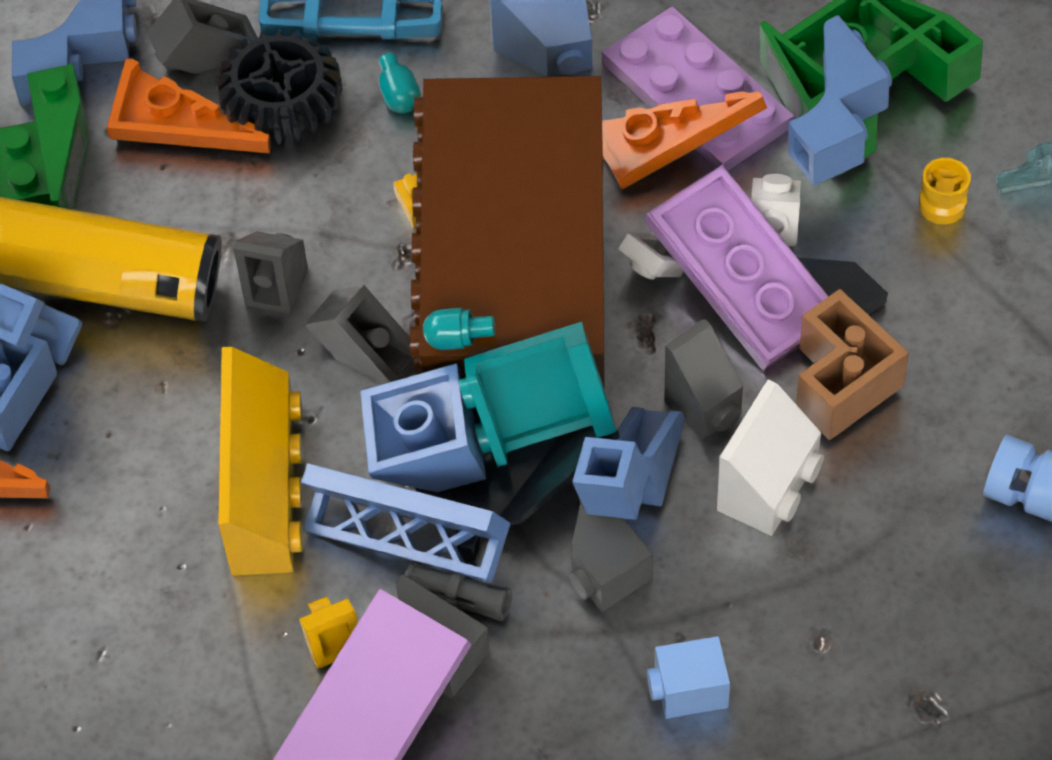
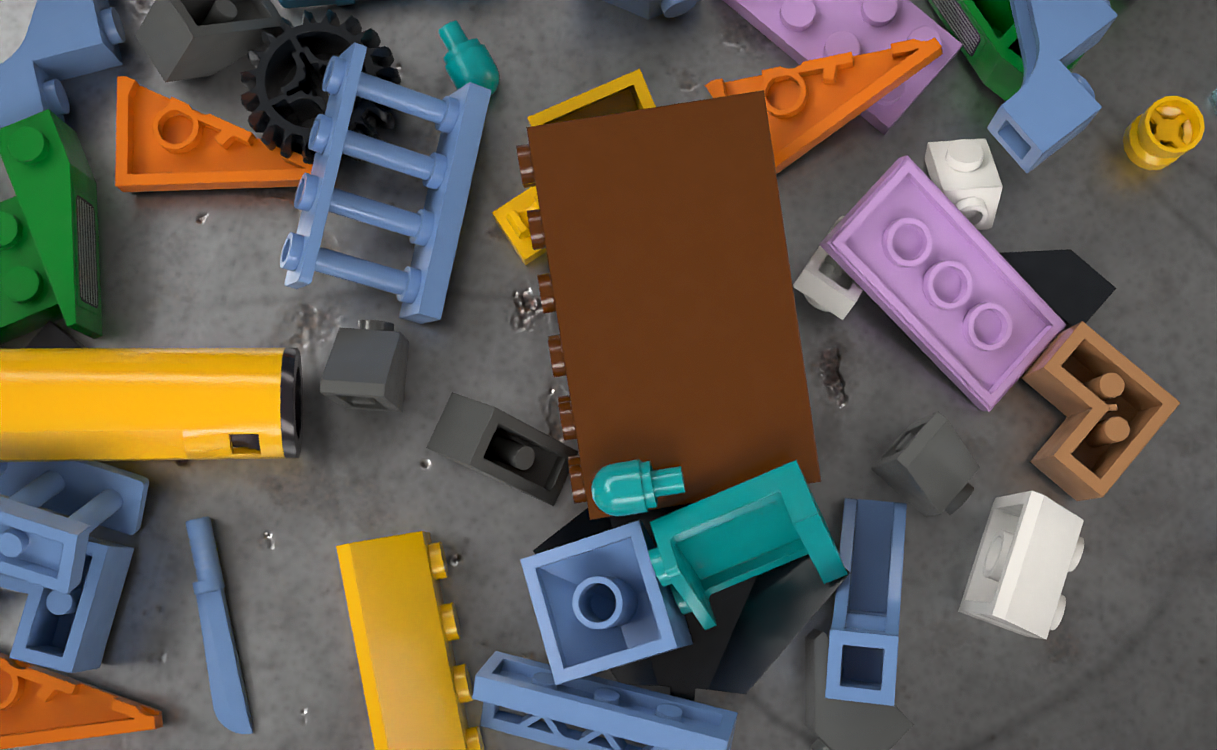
camera: 15 degrees left, 25 degrees up
none -> medium blue piece [185,516,253,734]
none -> medium blue fence [280,42,492,324]

